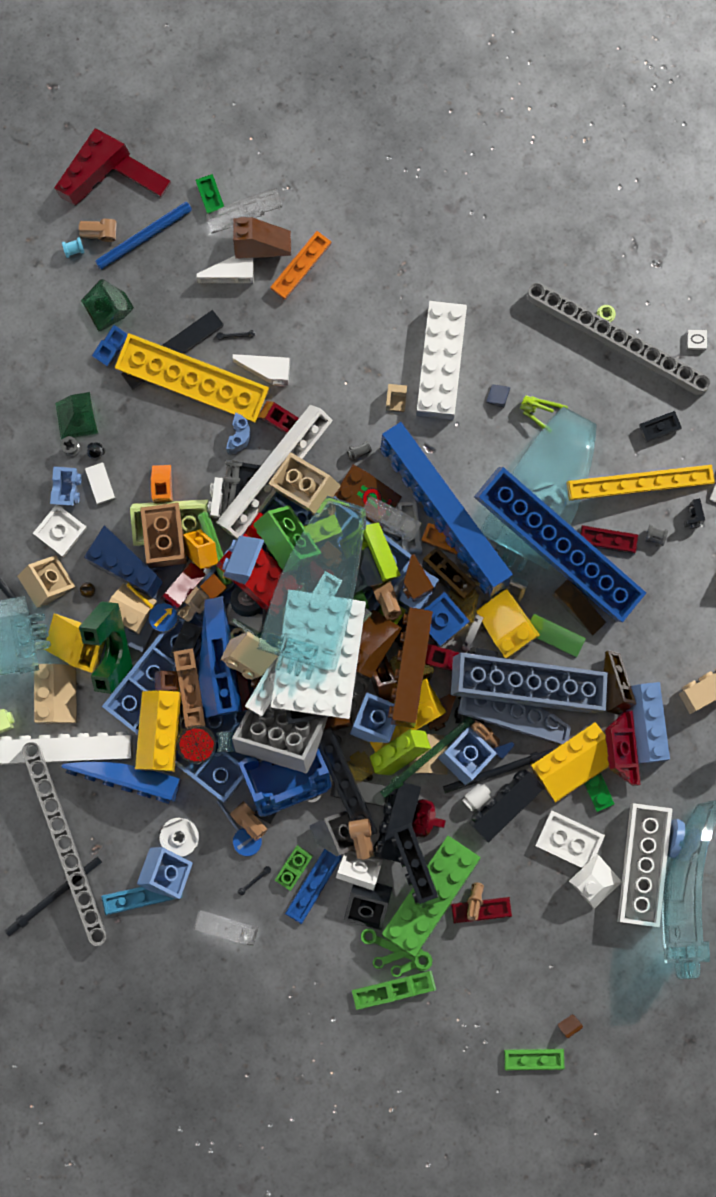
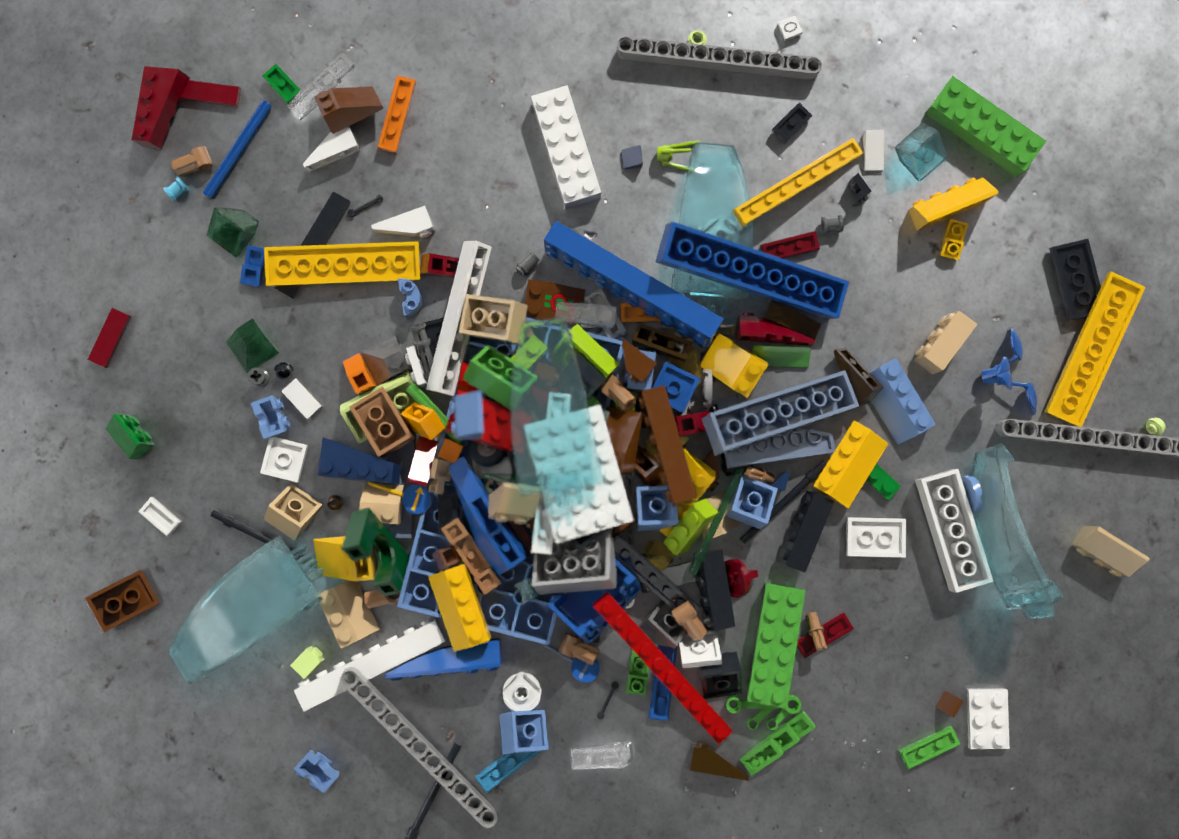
camera: 30 degrees left, 5 degrees up
tile [177,725,216,764] -> none
tan panel [386,384,407,412] -> none
black brick [391,823,441,908] -> none
white brick [462,784,491,812] -> none
white slope [569,854,622,909] -> none
dark red wing [605,711,641,786] -> none
none -> flat silver slope [361,336,412,386]
none -> medium nougat piece [364,589,400,609]
none -> red plate [592,591,733,744]
none -> dark brown slope [688,741,749,781]
none -> dark red wedge [736,312,815,346]
none -> white plate [966,688,1010,749]

